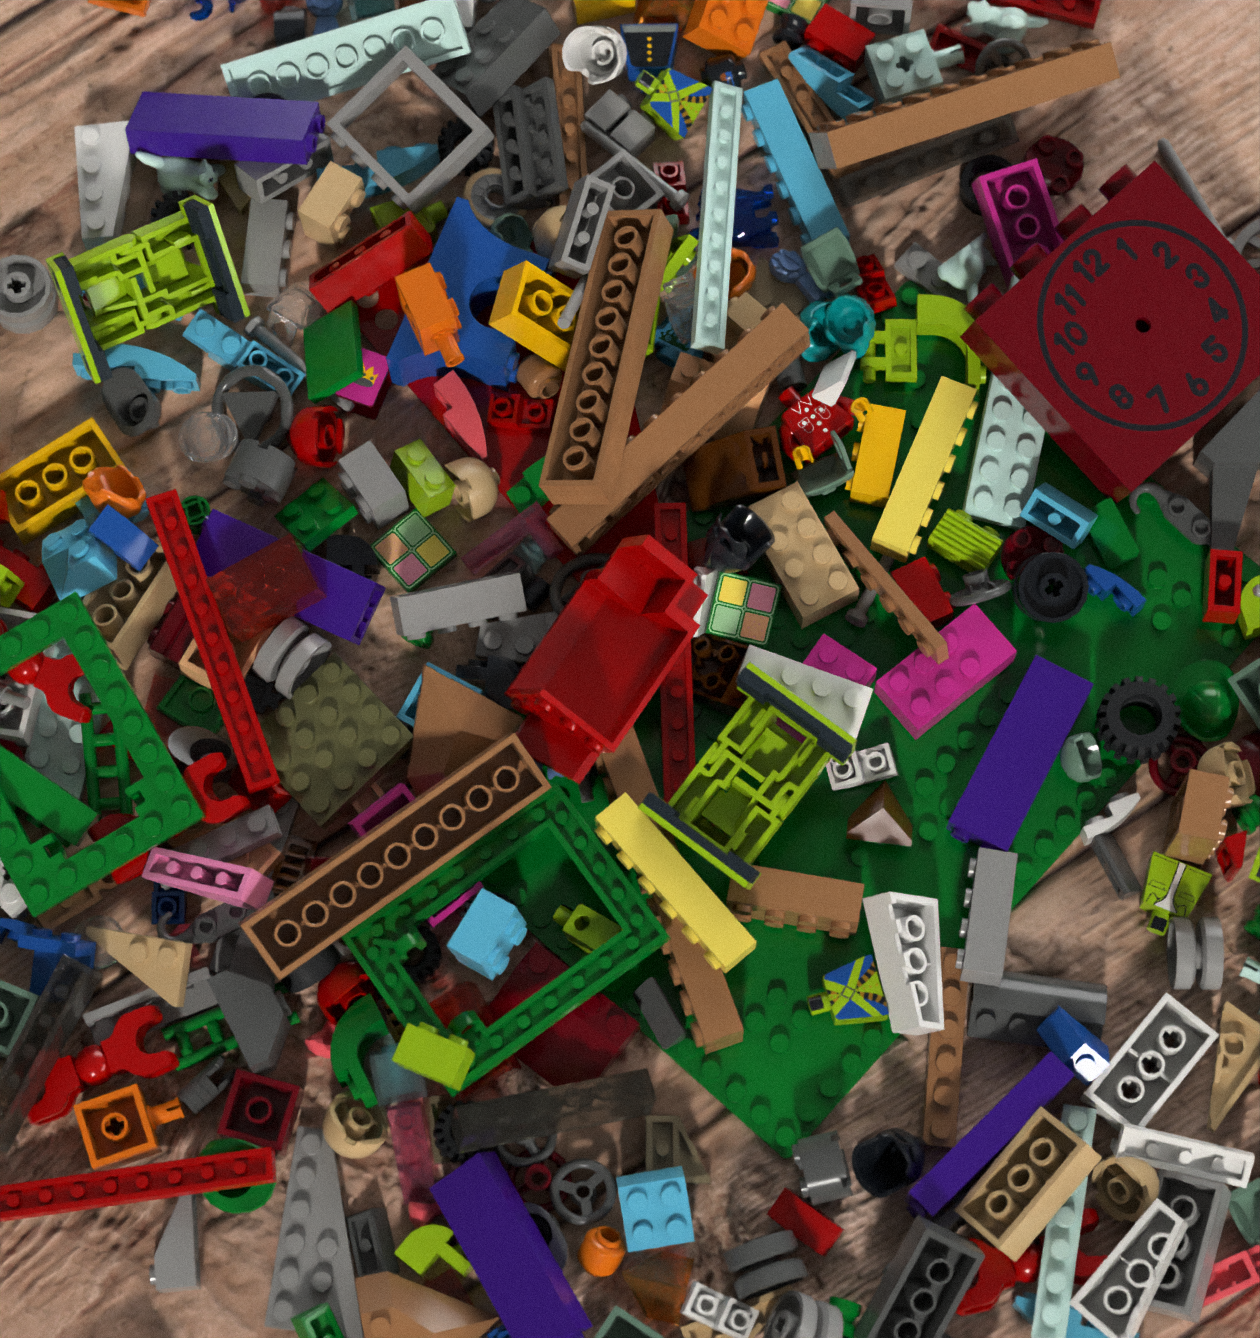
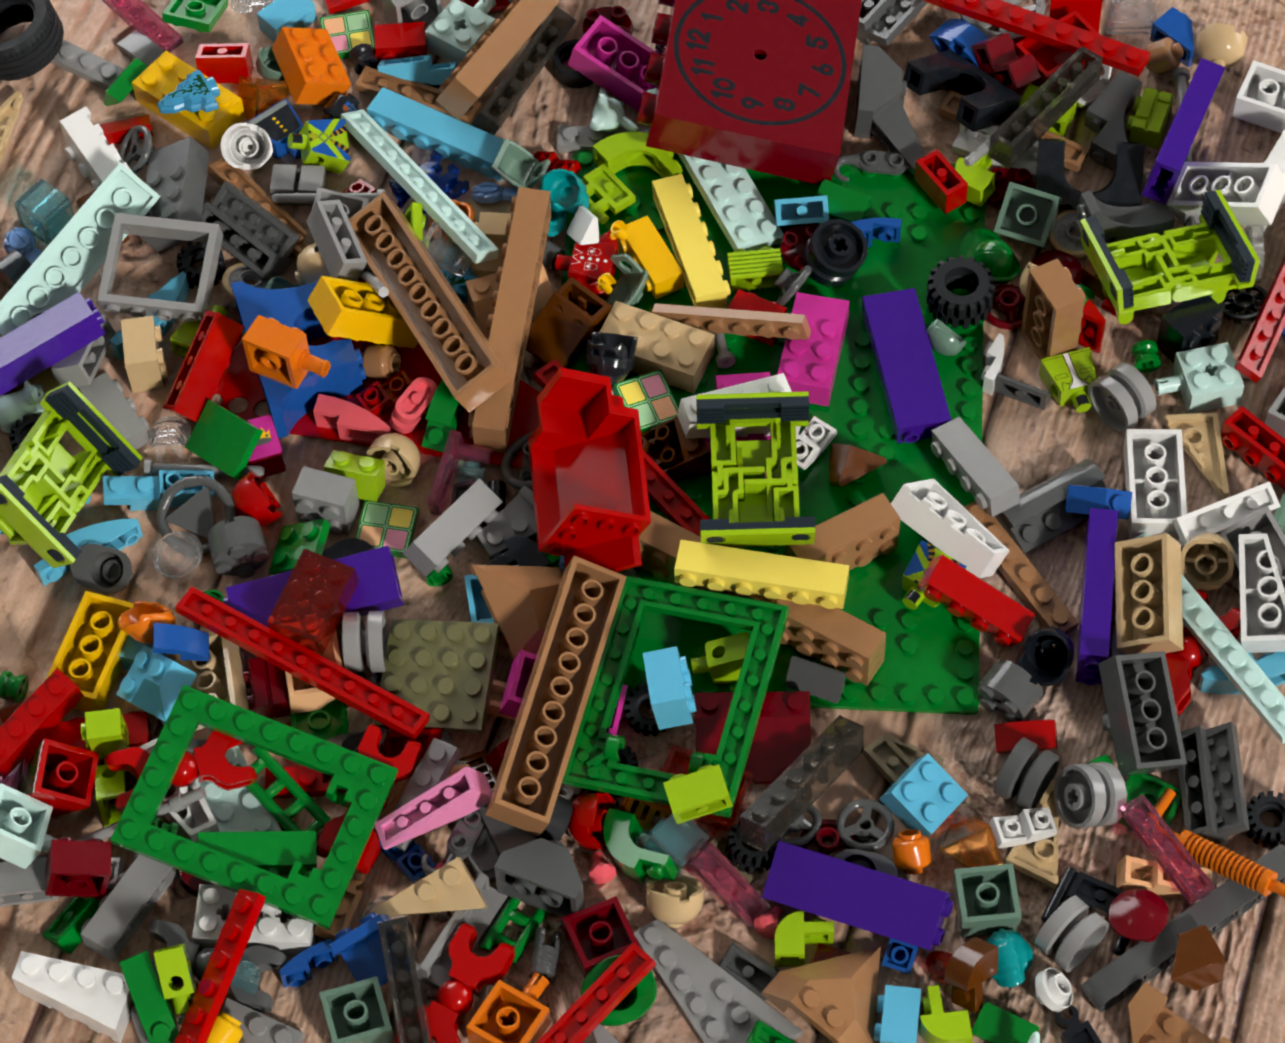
camera: 40 degrees left, 15 degrees down
none -> coral brick [390,377,437,434]
none -> red brick [917,555,1035,647]

